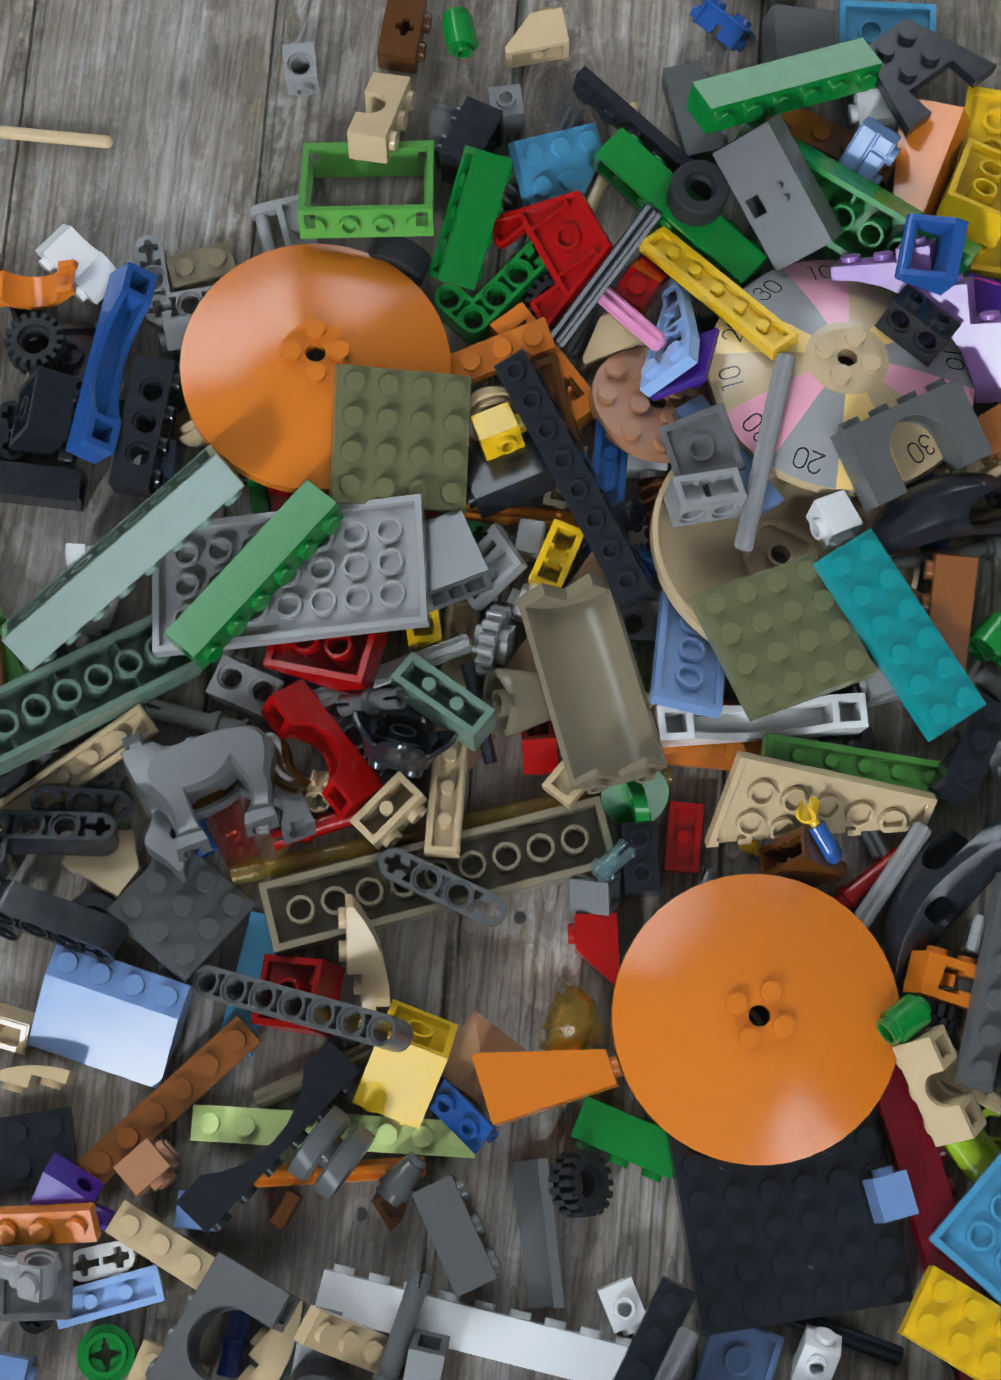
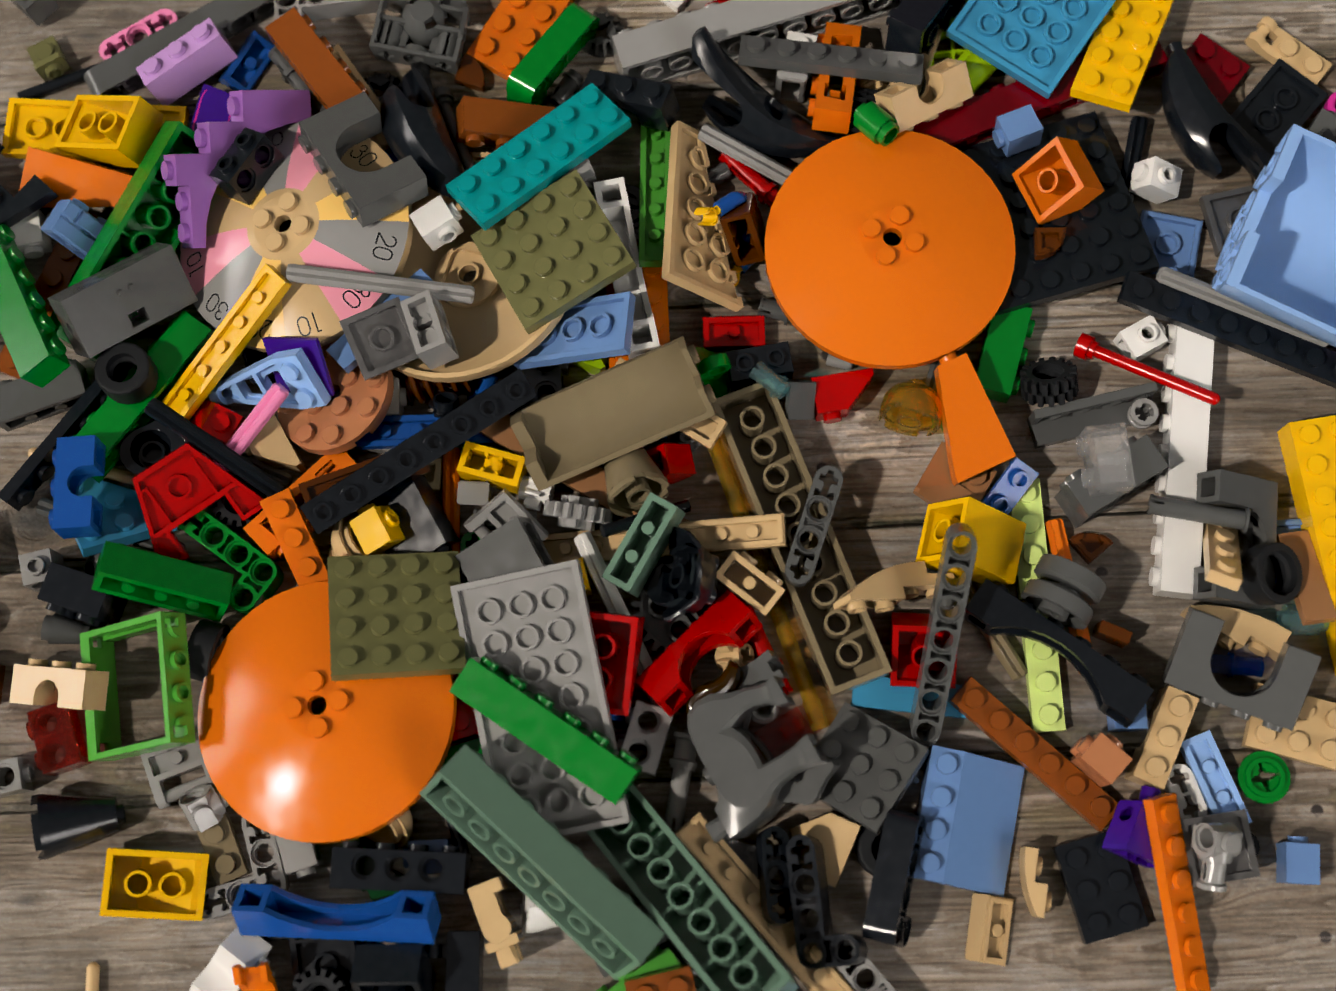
camera: 95 degrees left, 0 degrees up
dark grey pin [336,686,407,717] -> none
dark grey cone [376,1151,427,1208] -> none
blue tile [894,214,969,296] -> none
none -> clear red brick [26,702,92,776]
none -> black cone [31,794,126,860]
none -> blue arch [48,435,106,539]
none -> yellow slope [99,847,209,921]
none -> black piece [119,421,187,475]
none -> light grey connector [178,784,229,832]
none -> tan hips [467,875,525,969]
none -> orange slope [1012,136,1105,225]
none -> reddish brown tile [1033,227,1066,260]
none -> red piece [1073,333,1221,405]
none -> clear brick [1076,422,1136,497]
none -> light grey bush [1127,398,1159,429]

